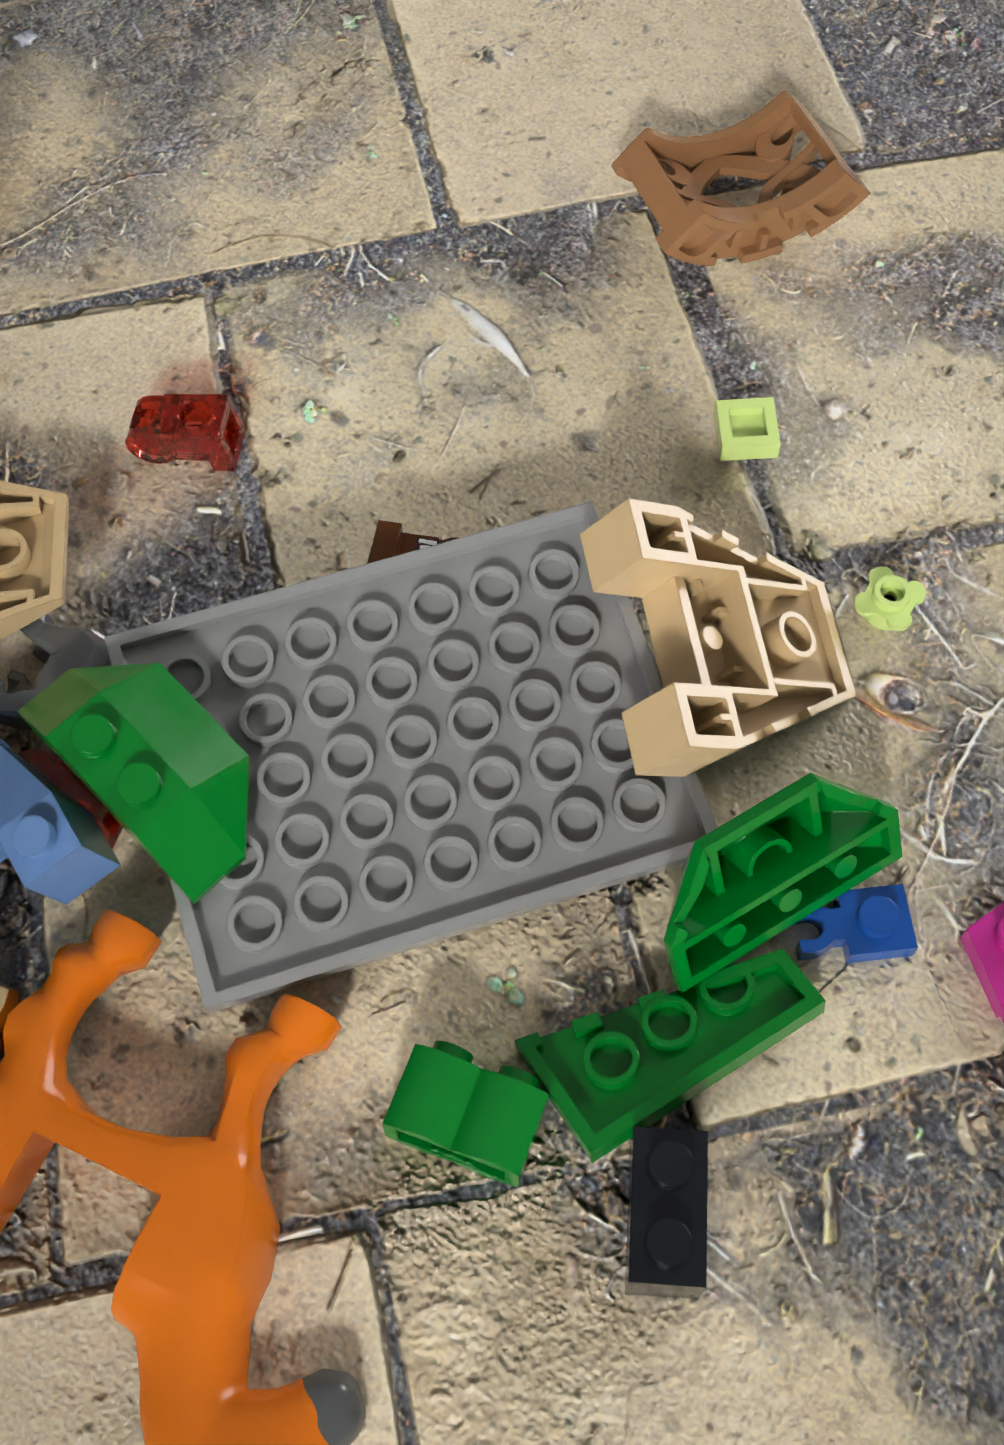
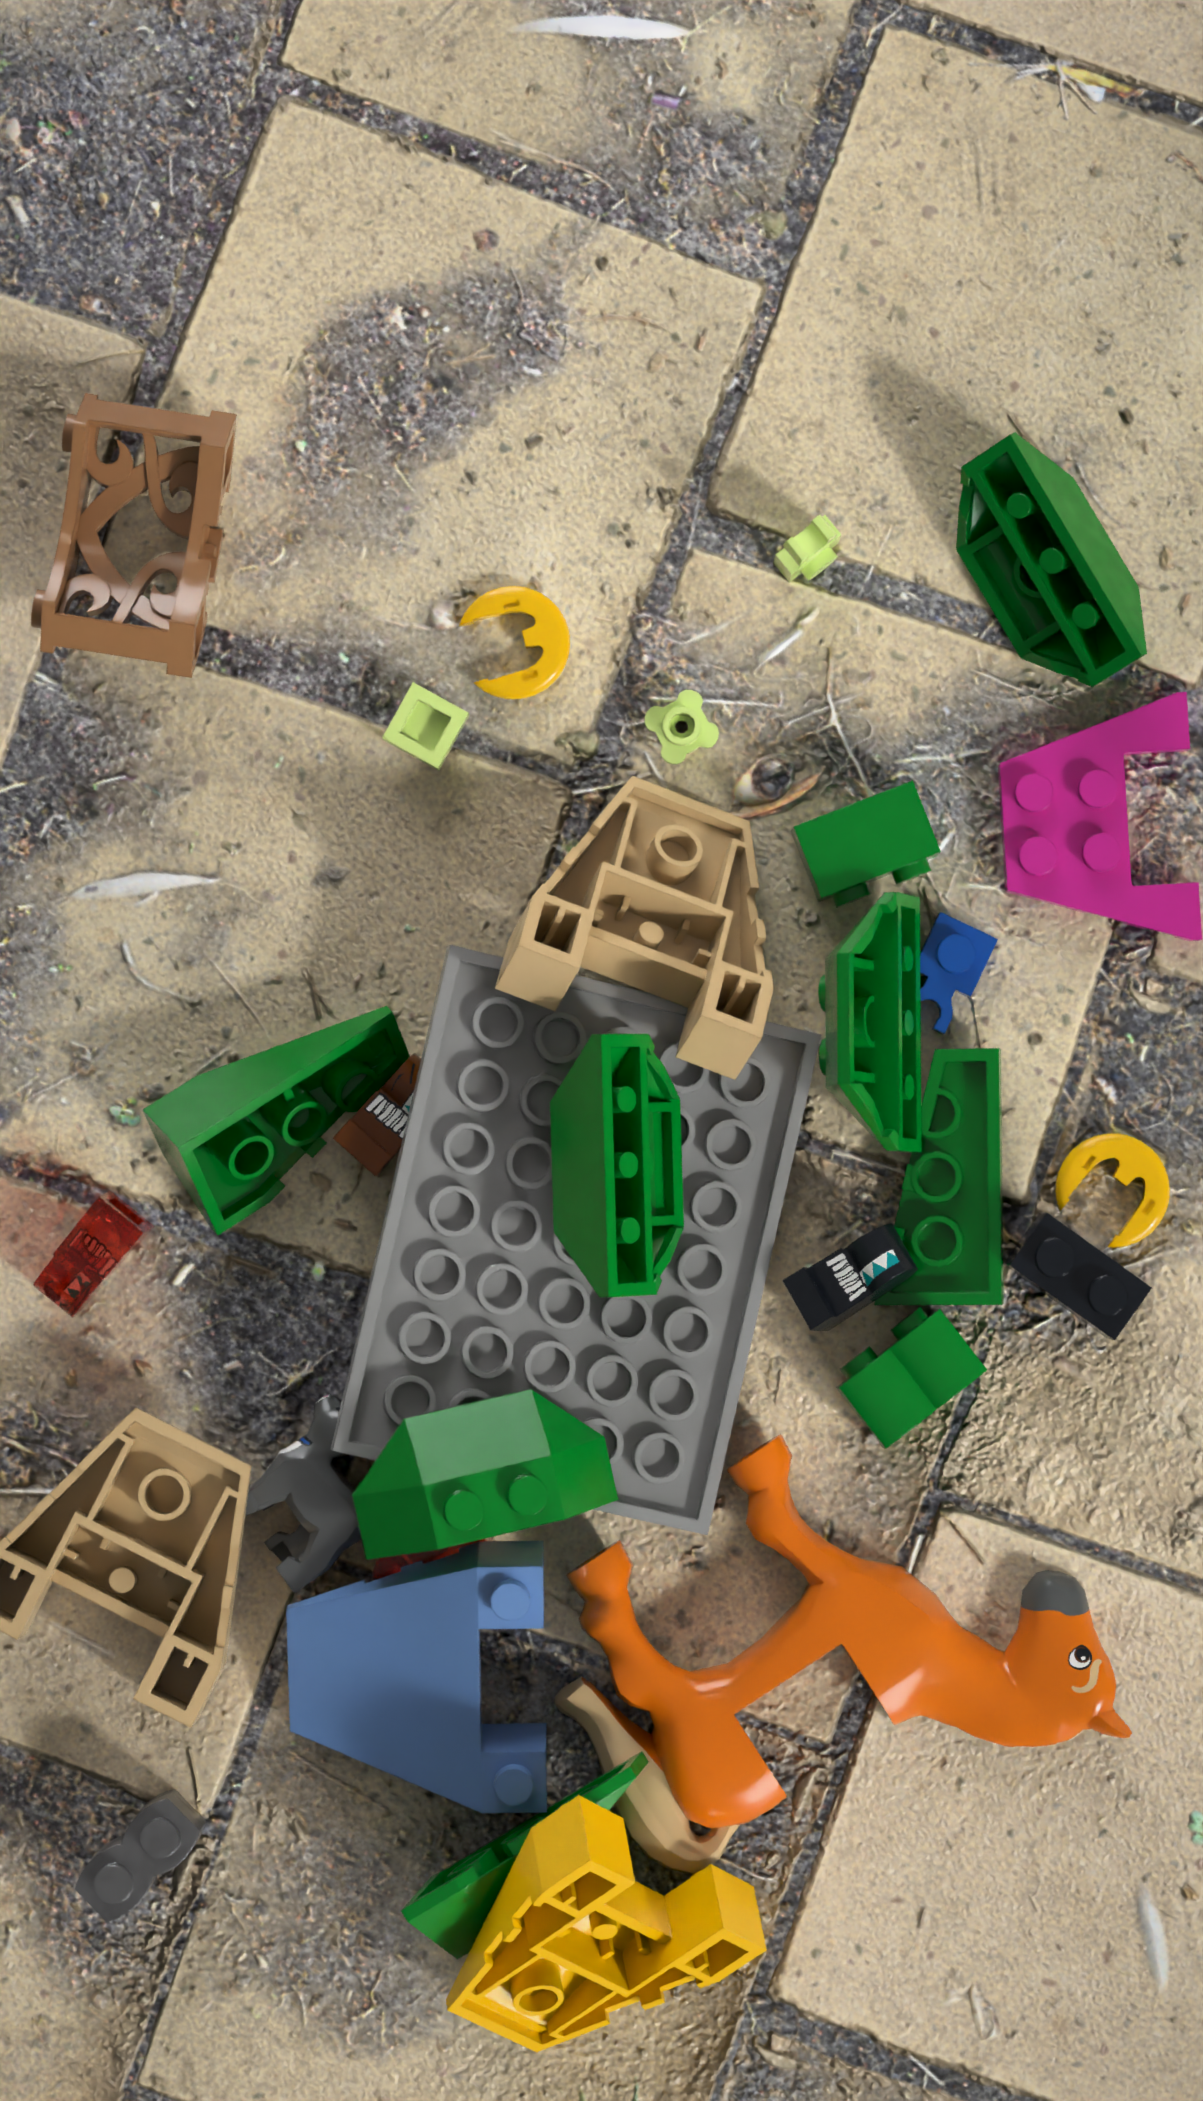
camera: 60 degrees left, 25 degrees up
none -> green wedge [143,1006,410,1236]
none -> yellow head [458,586,570,700]
none -> green wedge [550,1034,684,1298]
none -> black leg [783,1223,918,1331]
none -> green brick [791,780,941,908]
none -> yellow head [1055,1133,1170,1248]

